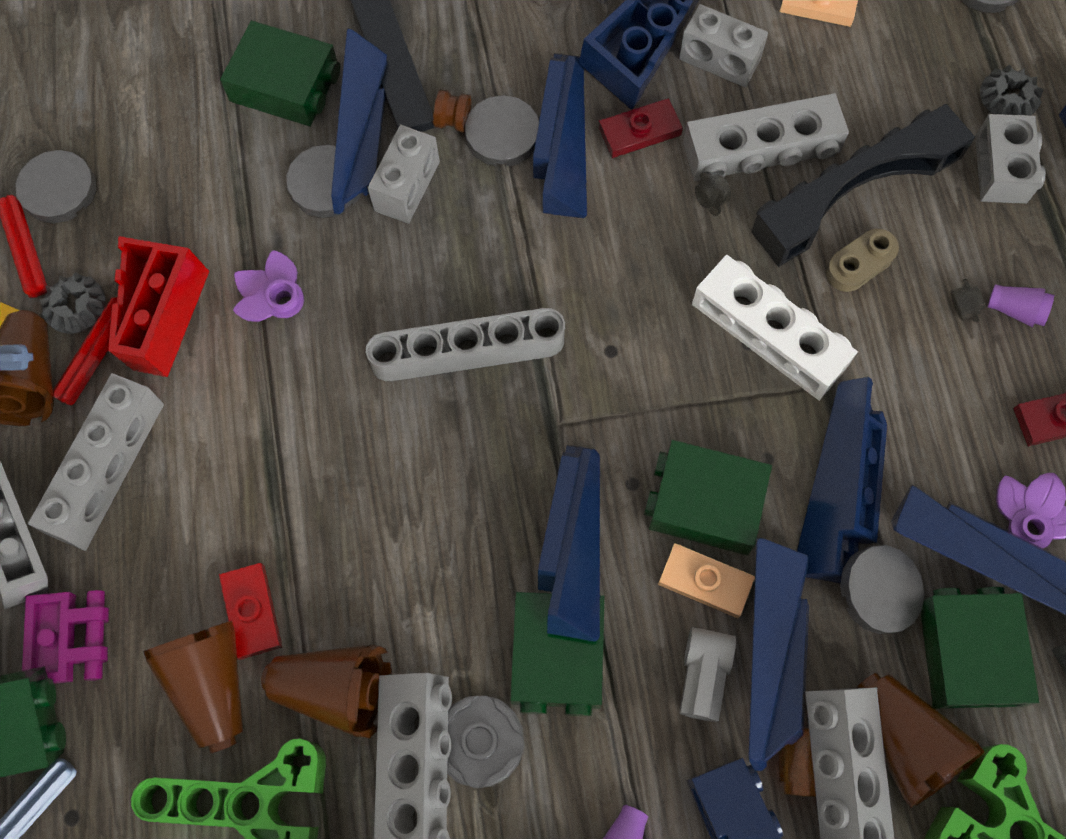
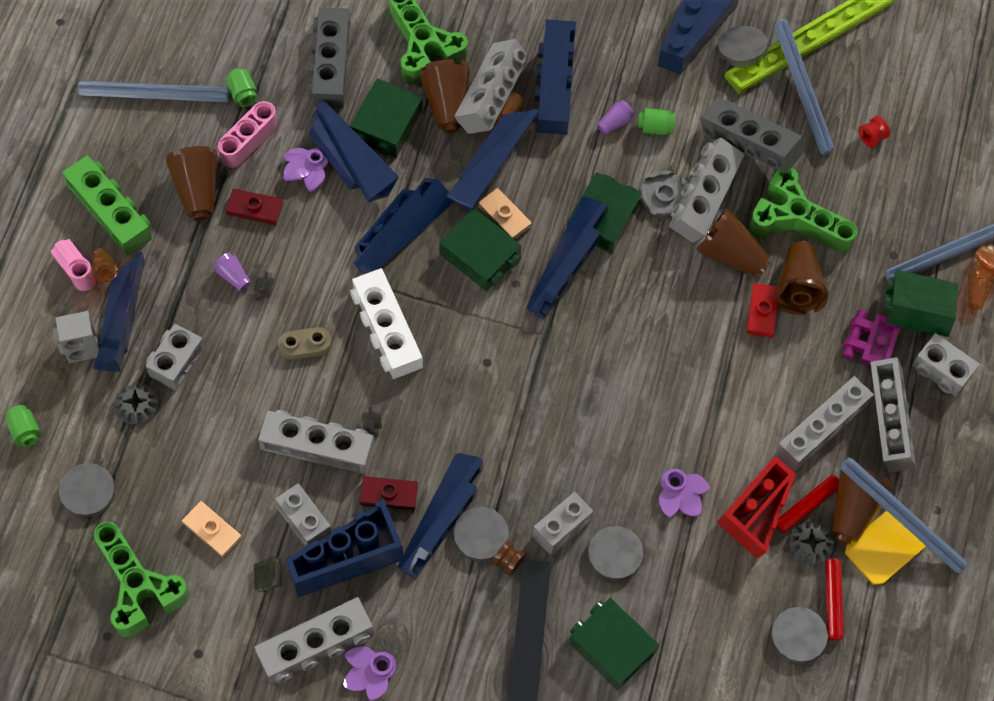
camera: 160 degrees left, 5 degrees down
dark blue wedge [331,28,387,214] -> none
light grey beam [365,308,565,381] -> none
light grey piece [679,627,736,722] -> none
black arch [751,104,975,267] -> none
flat silver tile [840,545,924,634] -> none

